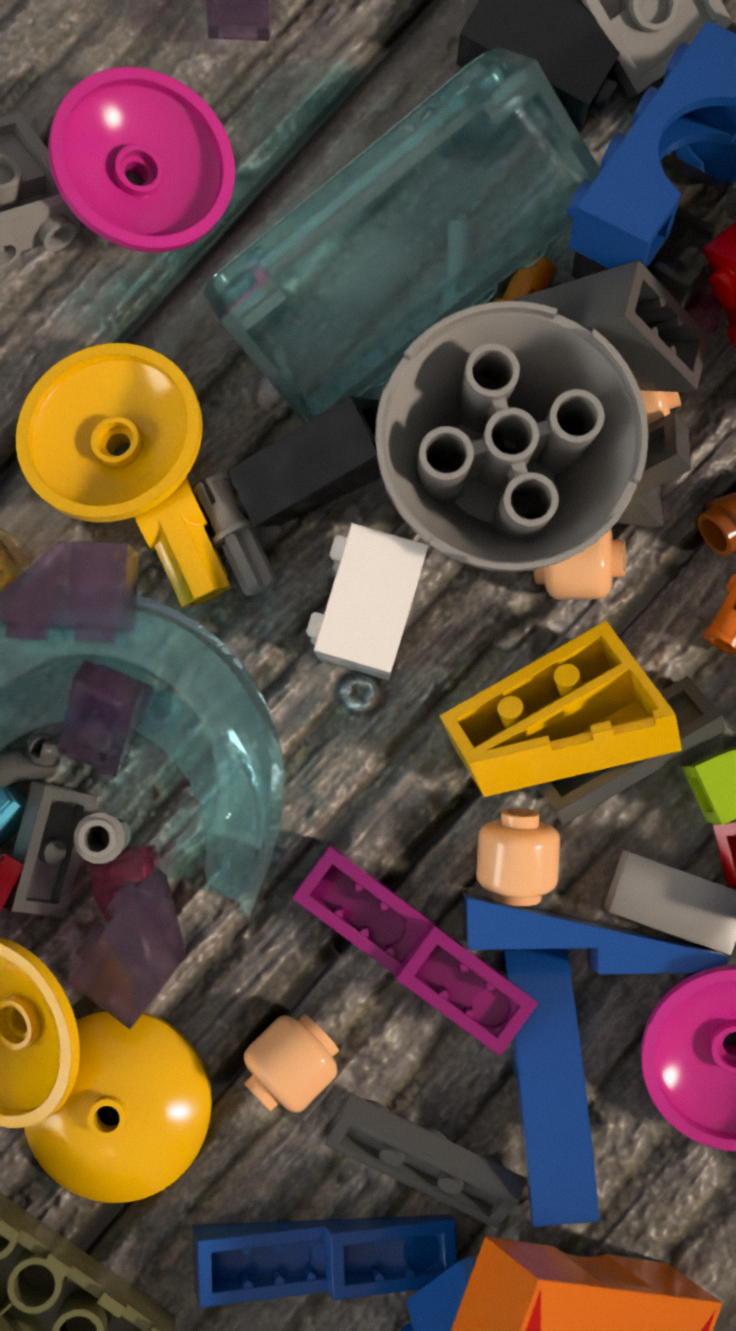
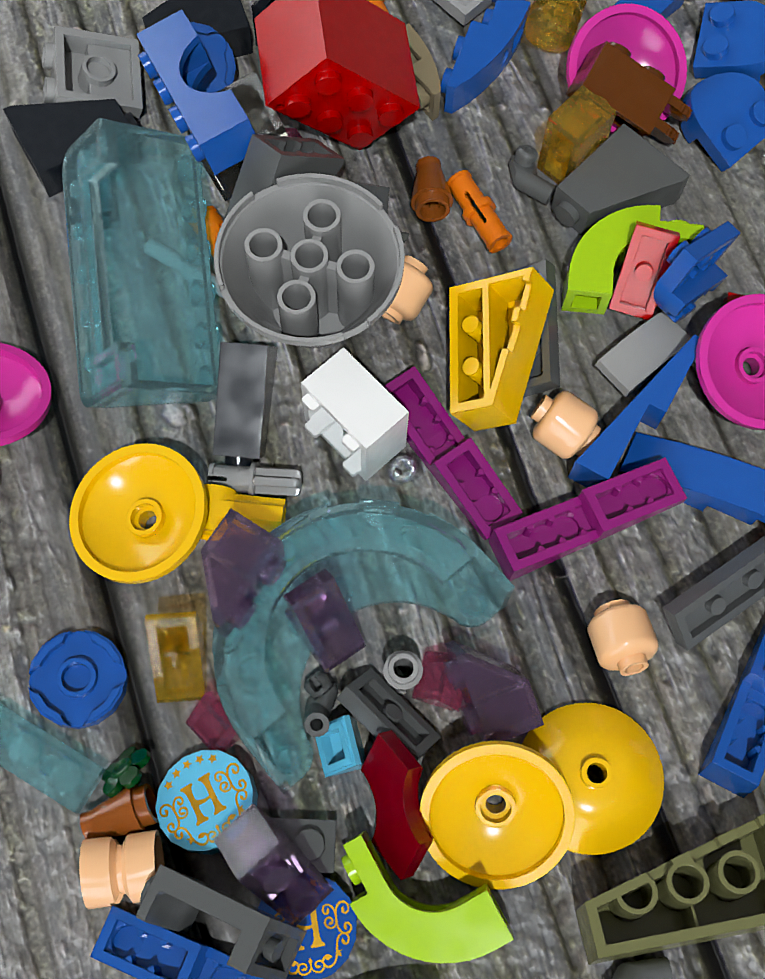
camera: 65 degrees left, 15 degrees down
none -> magenta slope [383,366,523,540]

